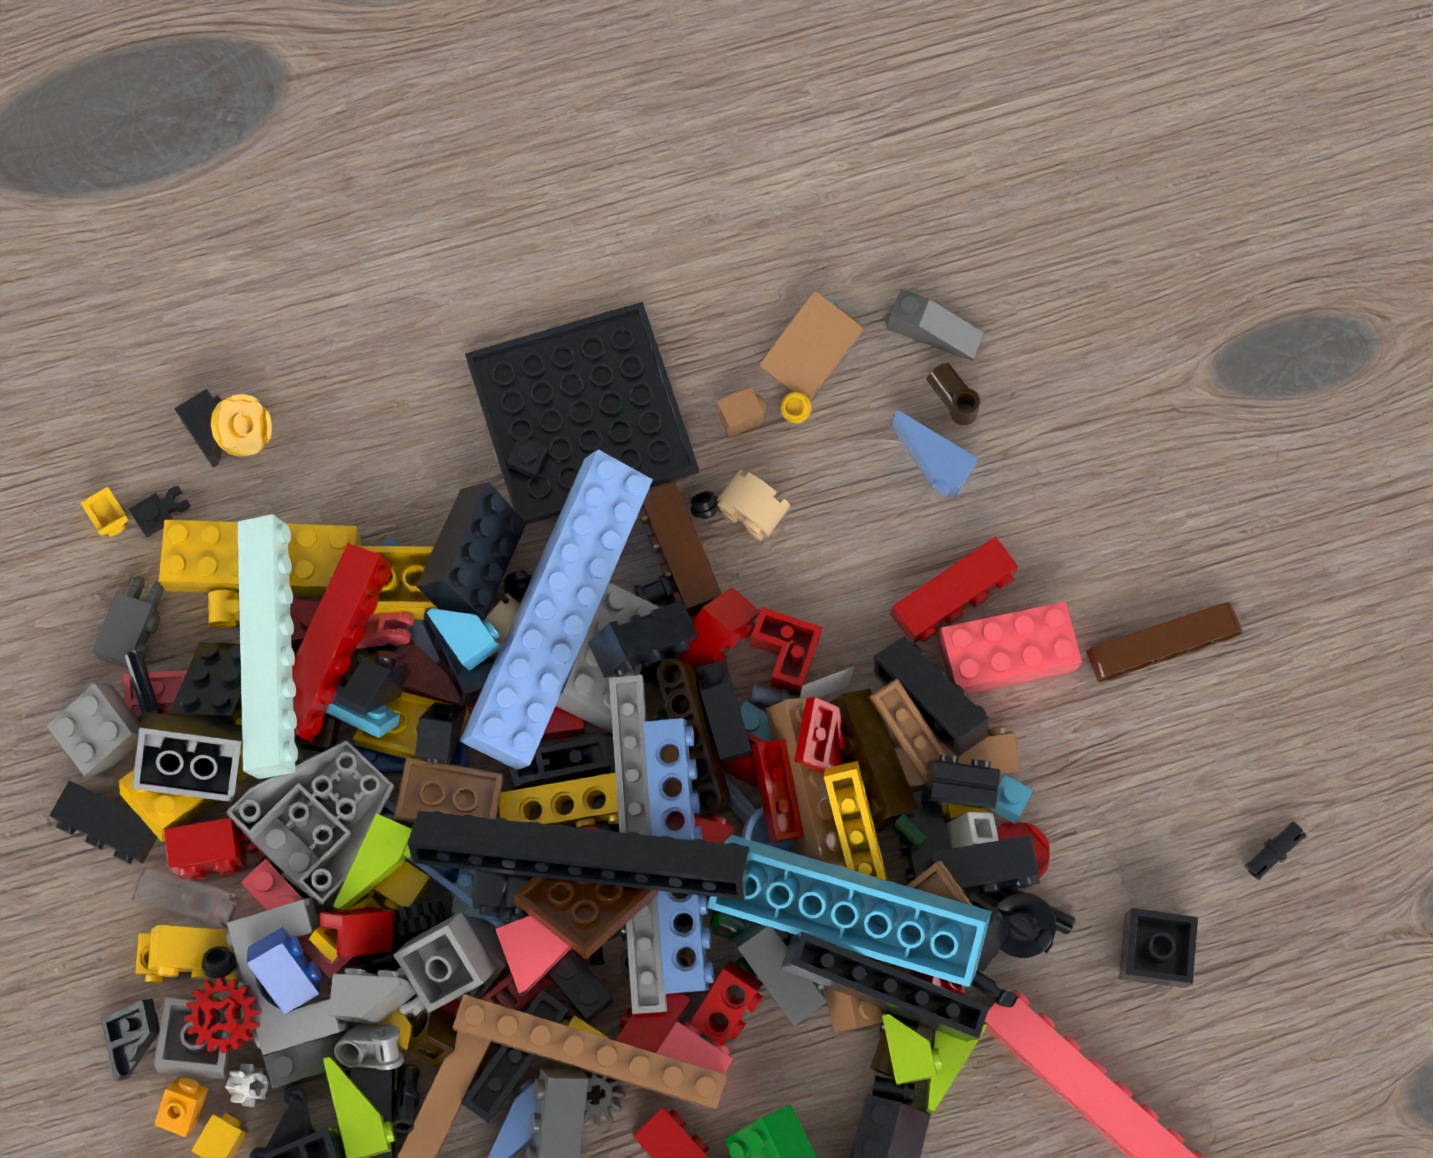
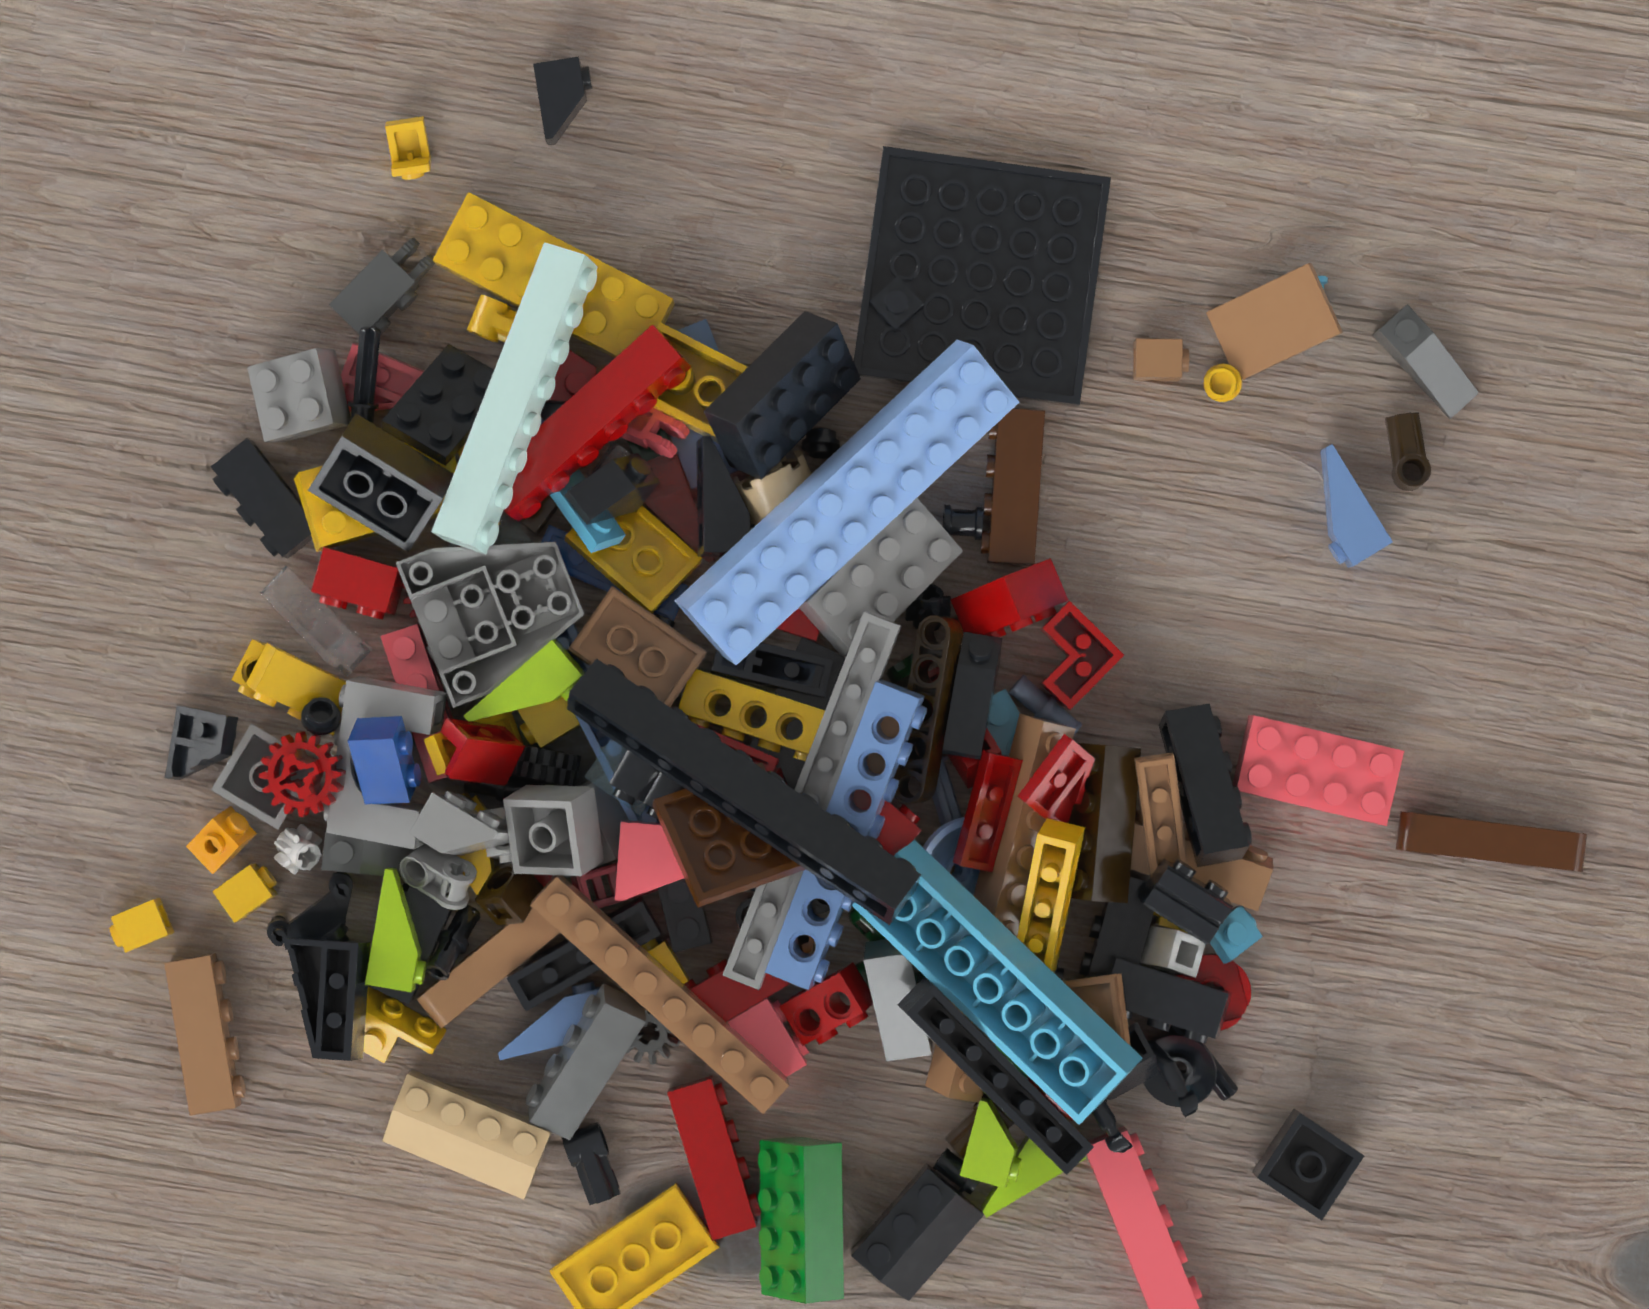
camera: 30 degrees right, 15 degrees up
black plate [129,486,191,538] -> none
yellow tile [211,393,272,457] -> none
black slope [415,702,467,764] -> none
medium azure slope [427,608,501,671] -> none
black wedge [588,601,698,678] -> none
black plate [690,491,720,519] -> none
tan brick [717,469,791,541] -> none
white sticker [800,666,854,698] -> none
red brick [890,536,1018,644] -> none
dark green tile [892,814,927,851] -> none
black pin [1244,821,1307,880] -> none

